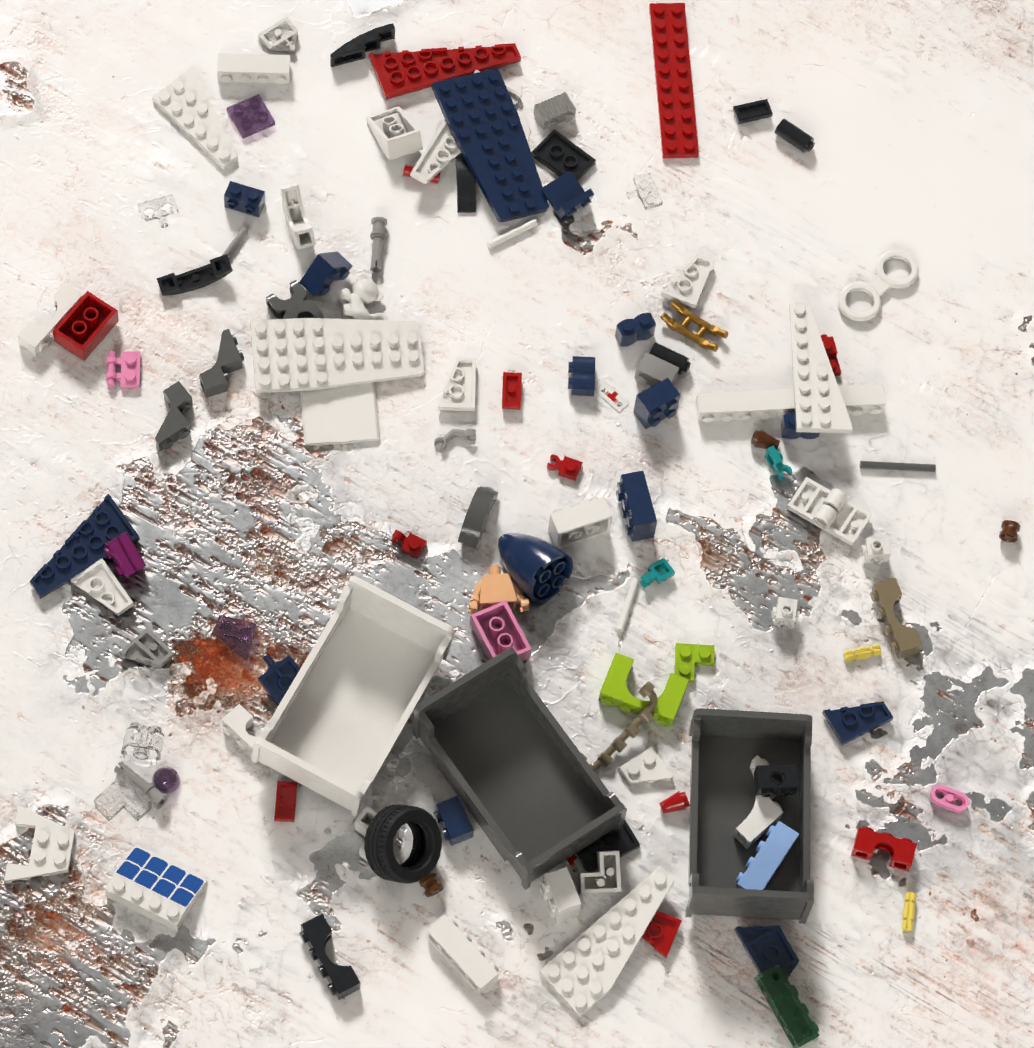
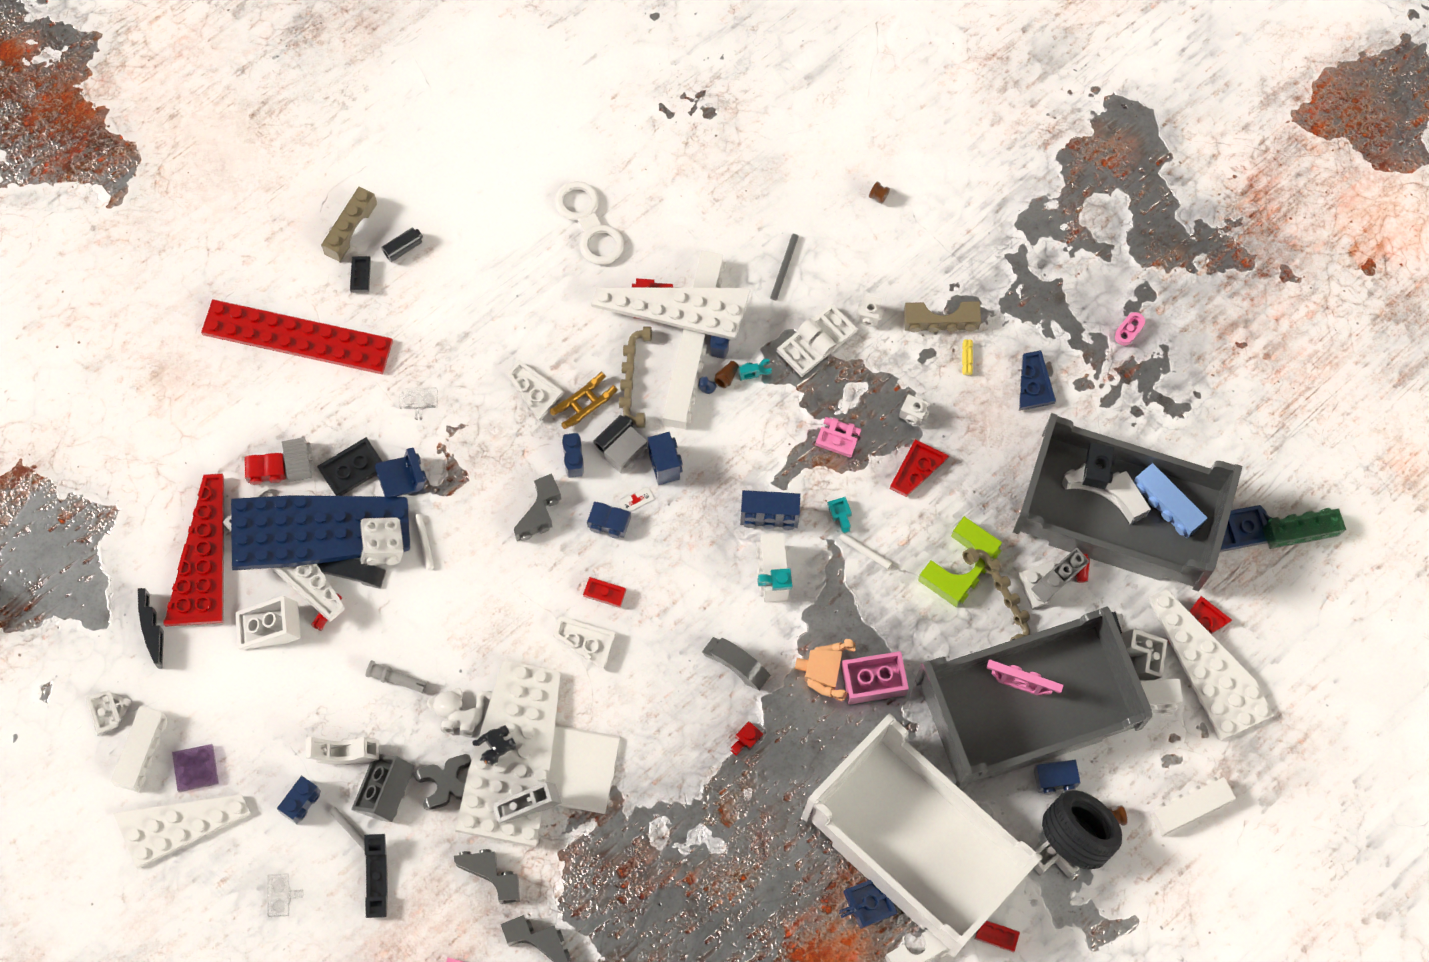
camera: 70 degrees left, 5 degrees up
wing [214,615,257,660] -> none
dark blue brick [299,251,353,297] -> none
black arch [299,914,361,1000] -> none
light grey arm [434,428,476,451] -> none
dark blue cylinder [498,533,573,603] -> none
red plate [547,454,583,481] -> none
lime plate [674,643,715,683] -> none
red arch [851,827,917,872] -> none
light yellow axle [902,892,916,932] -> none
none -> red brick [244,453,286,485]
none -> dark tan arch [321,186,377,262]
none -> dark grey slope [351,754,415,822]
none -> white bracket [361,518,404,565]
none -> black animal [472,725,516,766]
none -> light grey slope [493,782,561,824]
none -> dark grey arch [514,473,562,541]
none -> dark tan bar [619,326,652,428]
none -> dark blue piece [699,376,717,394]
none -> teal plate [757,568,793,591]
none -> bright pink plate [815,417,862,458]
none -> red wing [889,439,949,497]
none -> bright pink wing [987,660,1063,695]
none -> light grey slope [1031,547,1090,603]

